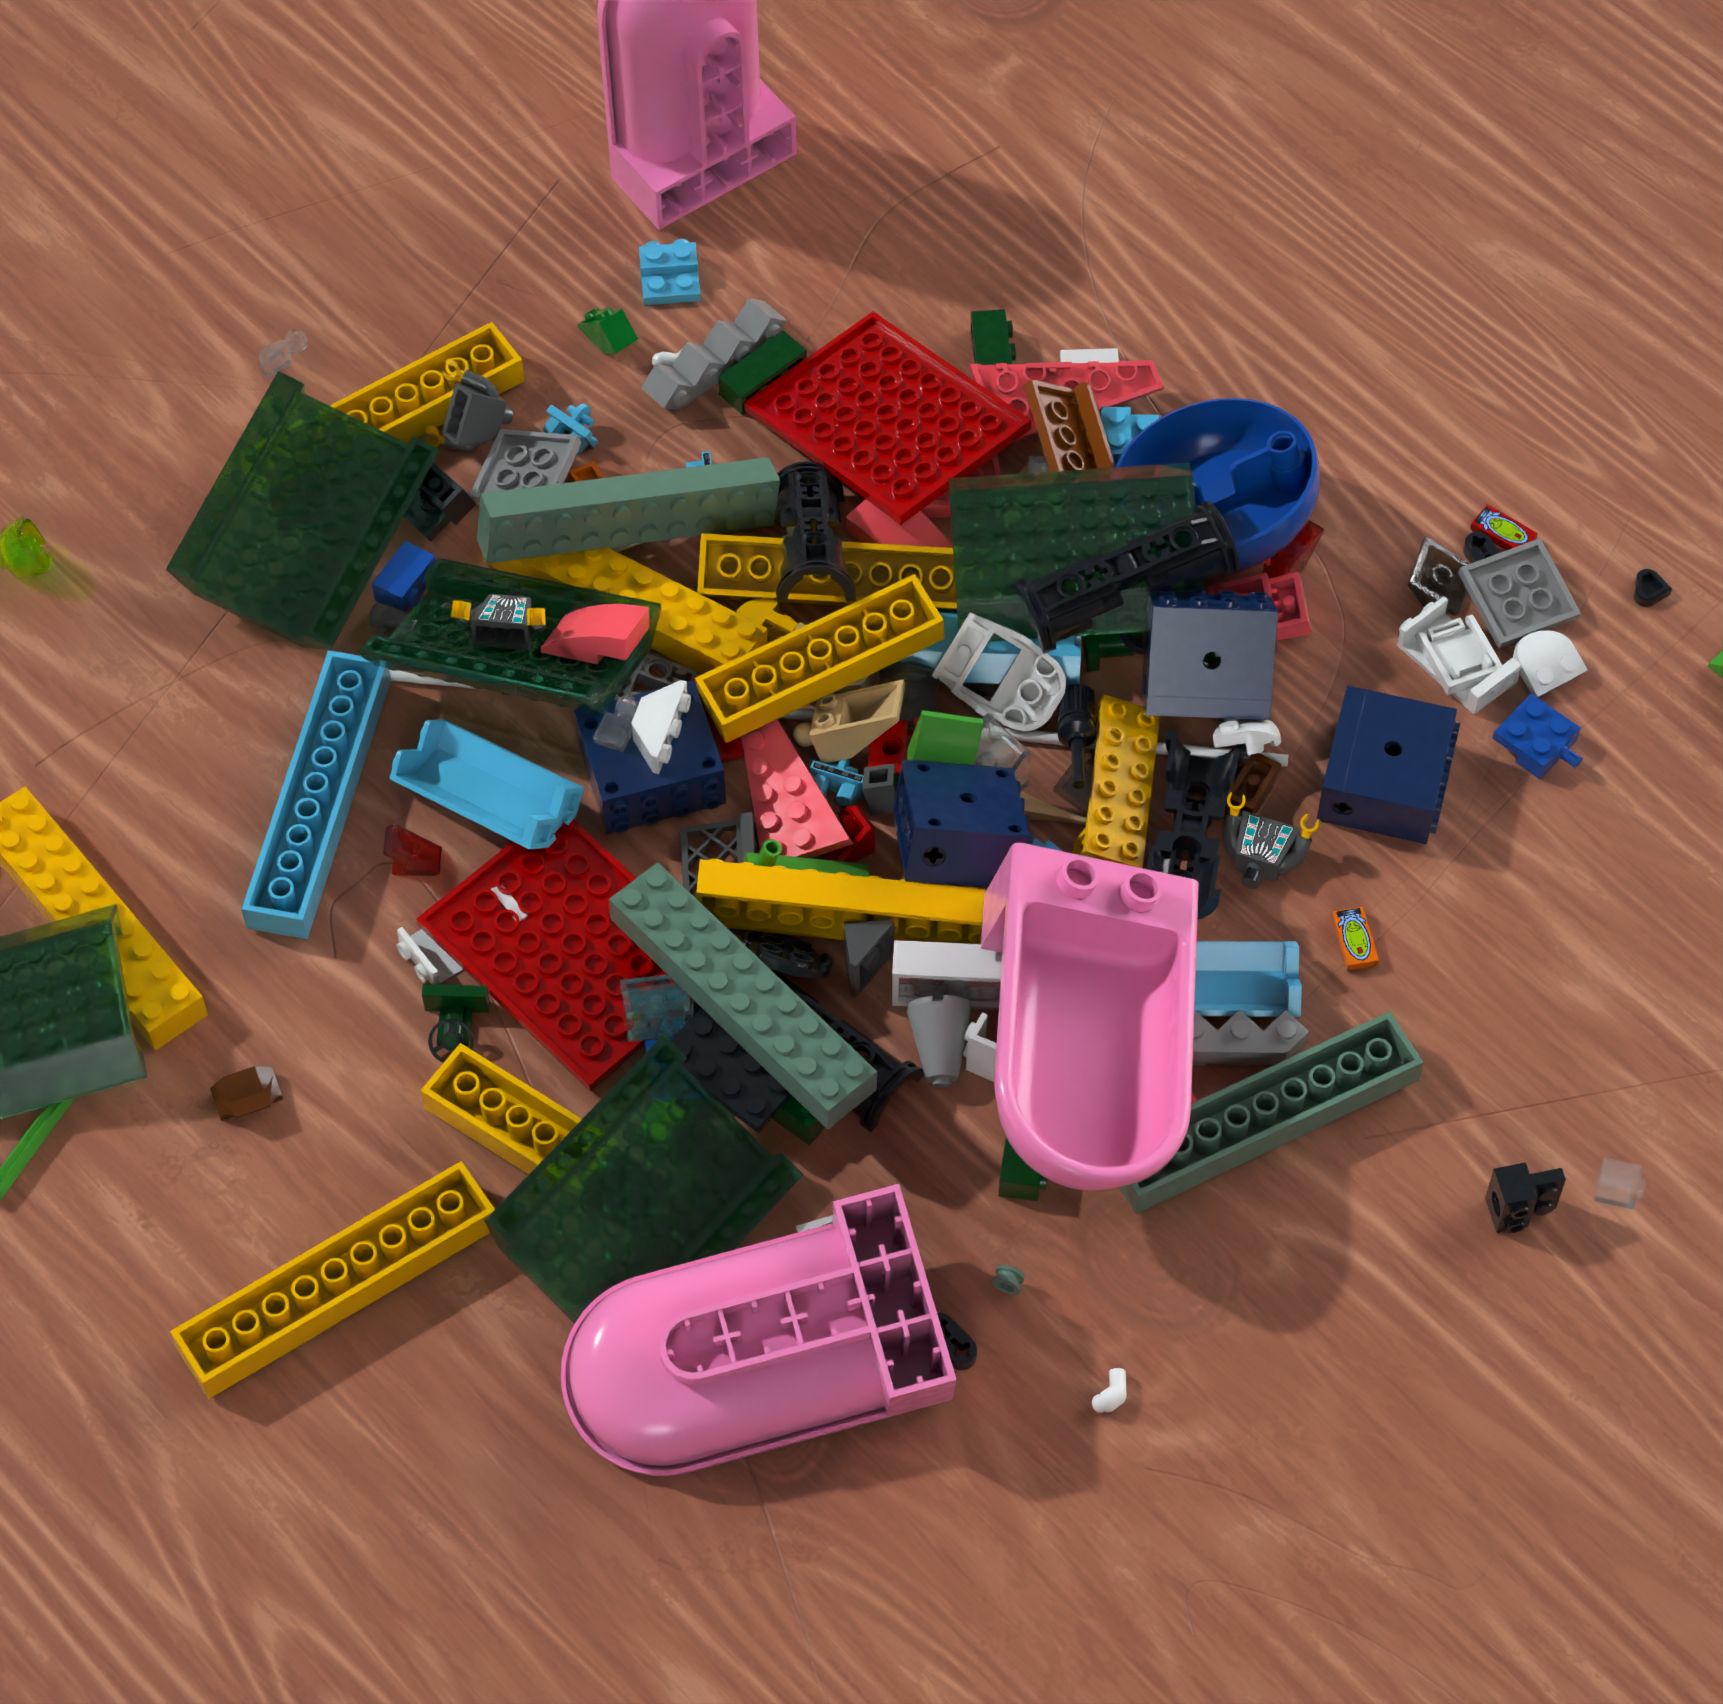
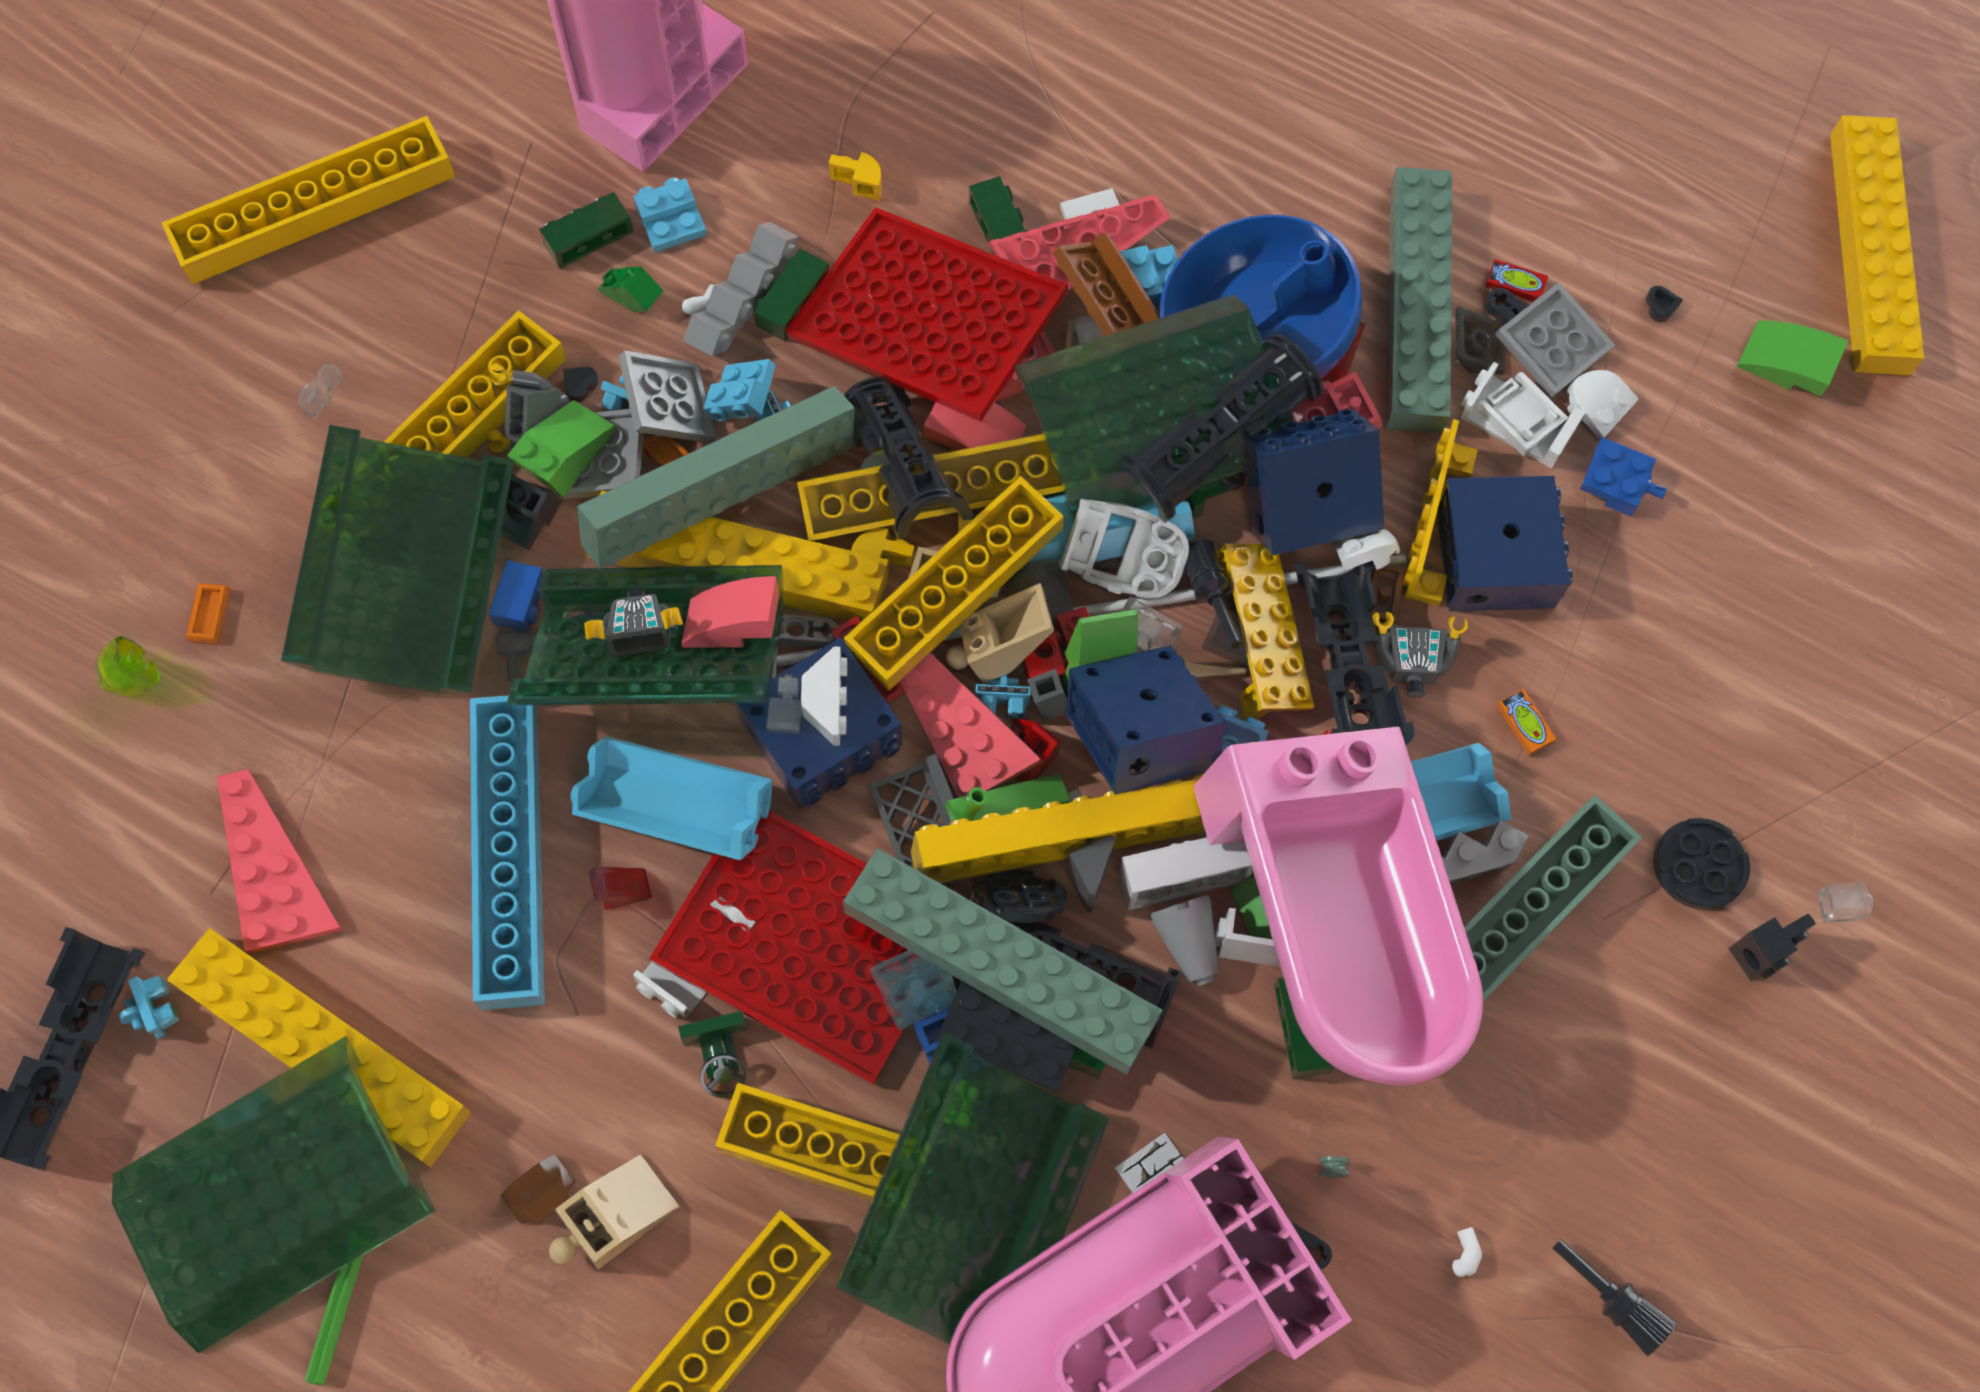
camera: 20 degrees left, 10 degrees up
none -> yellow brick [161,116,455,285]
none -> orange tile [185,583,231,644]
none -> coral wing [217,769,343,955]
none -> bright green slope [507,400,617,497]
none -> dark green brick [539,192,634,269]
none -> tan slope [549,1154,680,1270]
none -> black tile [563,367,599,402]
none -> light grey plate [618,350,716,443]
none -> medium azure plate [703,359,776,422]
none -> yellow brick [828,152,882,201]
none -> sand green brick [1386,167,1452,433]
none -> yellow bracket [1402,419,1478,606]
none -> black piece [1552,1239,1677,1356]
none -> black tile [1654,818,1750,910]

